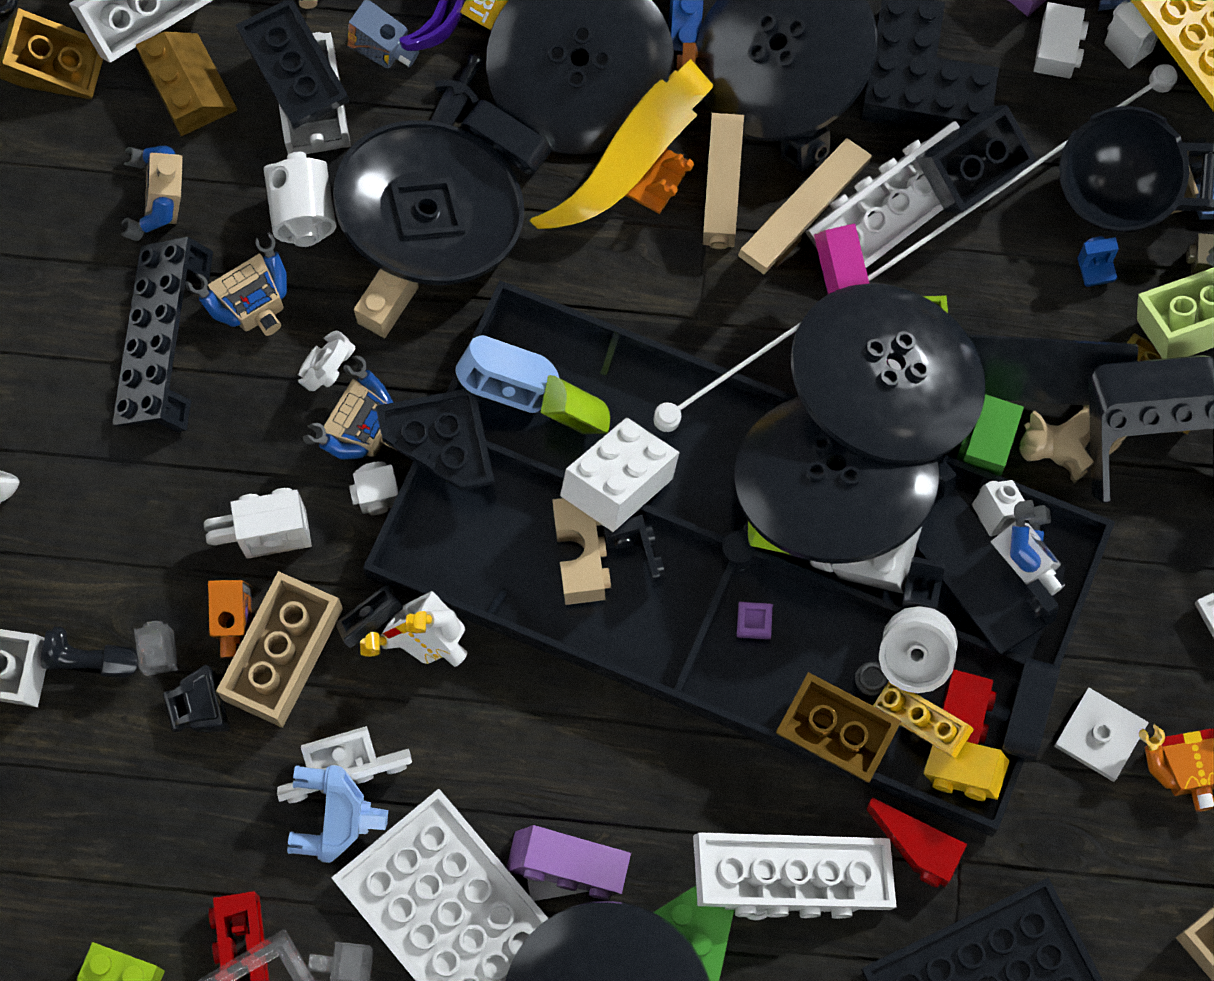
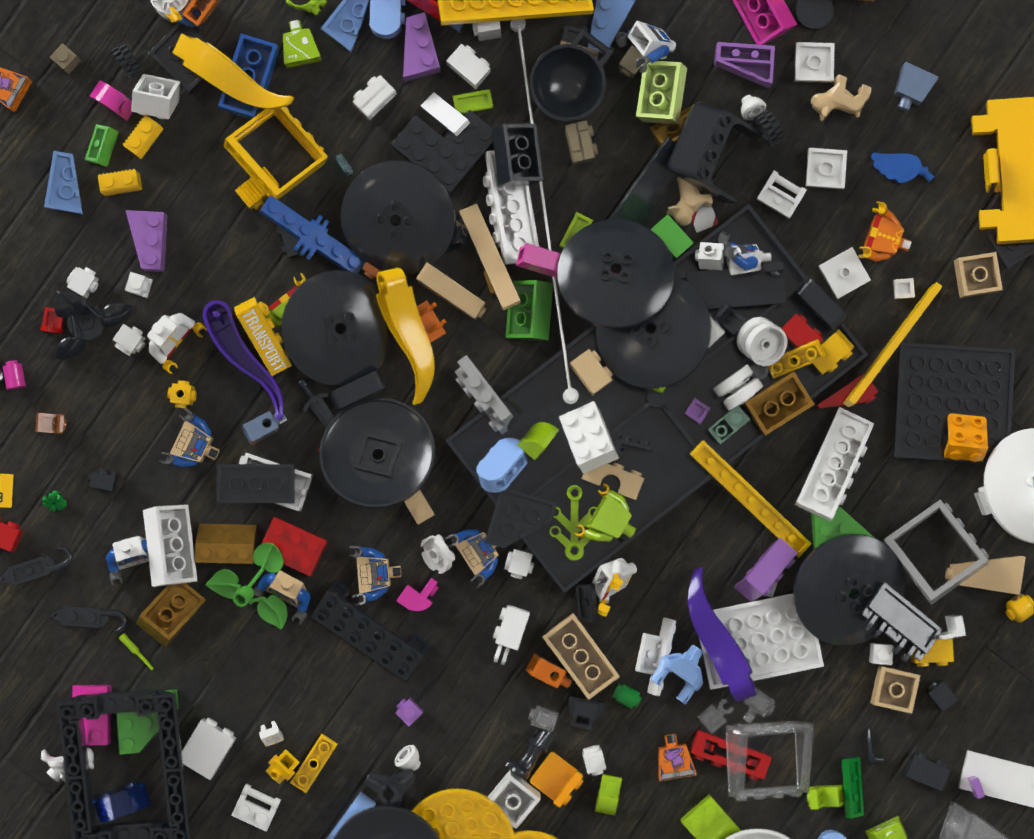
camera: 60 degrees left, 15 degrees up
white cylinder [263,152,336,247] -> none
blue bracket [1077,236,1119,287] -> none
none -> bright green plant [206,543,287,630]
none -> red brick [262,517,328,576]
none -> dark pink brick [396,578,438,611]
none -> medium lavender brick [396,697,424,726]
none -> white tile [421,92,470,136]
none -> lime tile [453,89,493,115]
none -> light grey bracket [455,355,513,435]
none -> bright green slope [505,280,553,341]
none -> light orange bracket [530,752,583,808]
none -> lime plant [549,485,597,561]
none -> dark tan brick [564,121,598,165]
none -> tan brick [569,349,612,396]
none -> lime torso [574,484,636,542]
none -> white brick [582,745,606,776]
none -> lime brick [595,774,622,815]
none -> green brick [612,683,642,709]
none -> torso [658,734,696,781]
none -> dark purple animal [688,567,757,702]
none -> yellow tile [690,440,812,558]
none -> white sticker [692,206,719,233]
none -> clear brick [698,699,734,734]
none -> sand green slope [708,405,751,444]
none -> white wheel [713,364,763,411]
none -> white plate [756,170,807,219]
none -> yellow tile [843,282,942,407]
none -> white tile [893,278,915,299]

